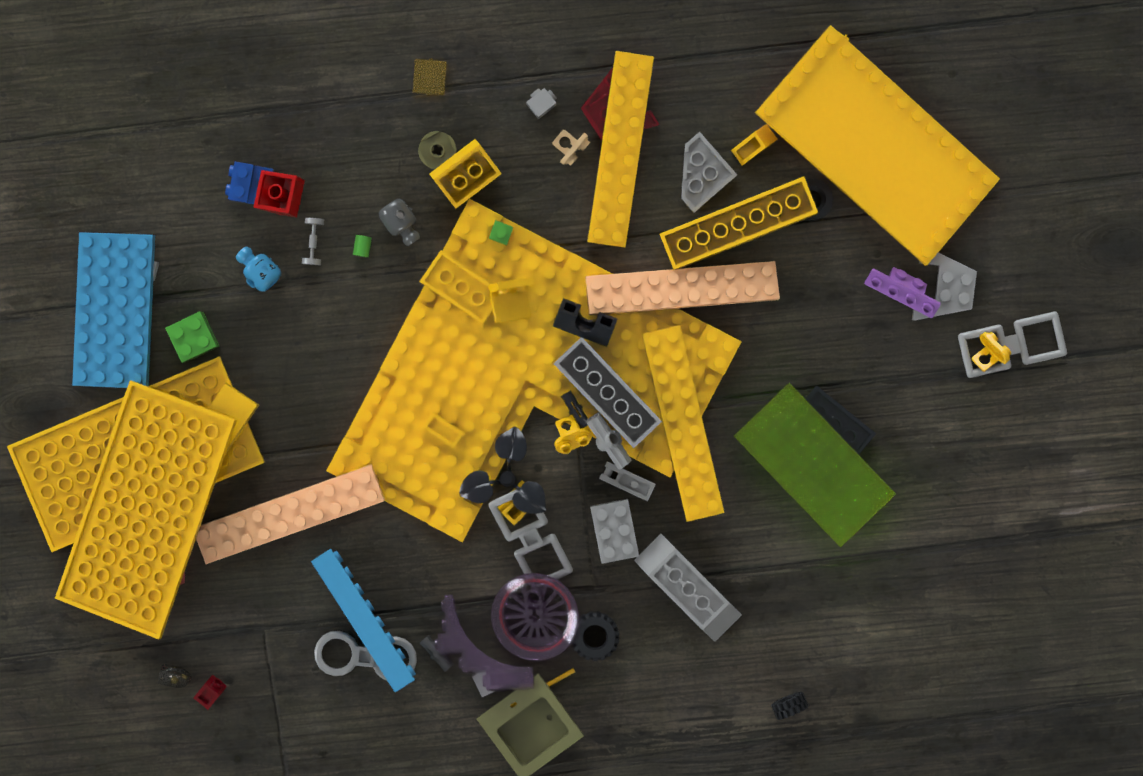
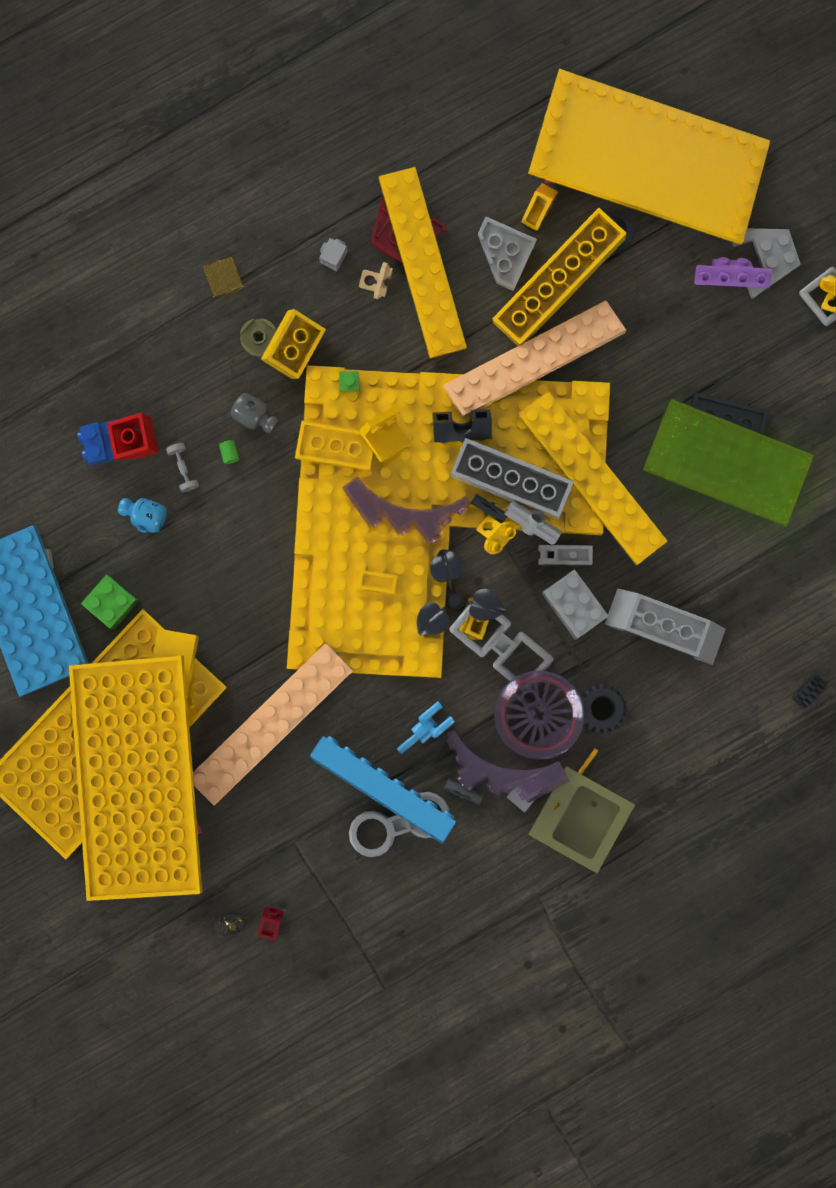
camera: 25 degrees left, 5 degrees down
none -> arch [342,477,470,544]
none -> dark azure plant [397,701,455,754]

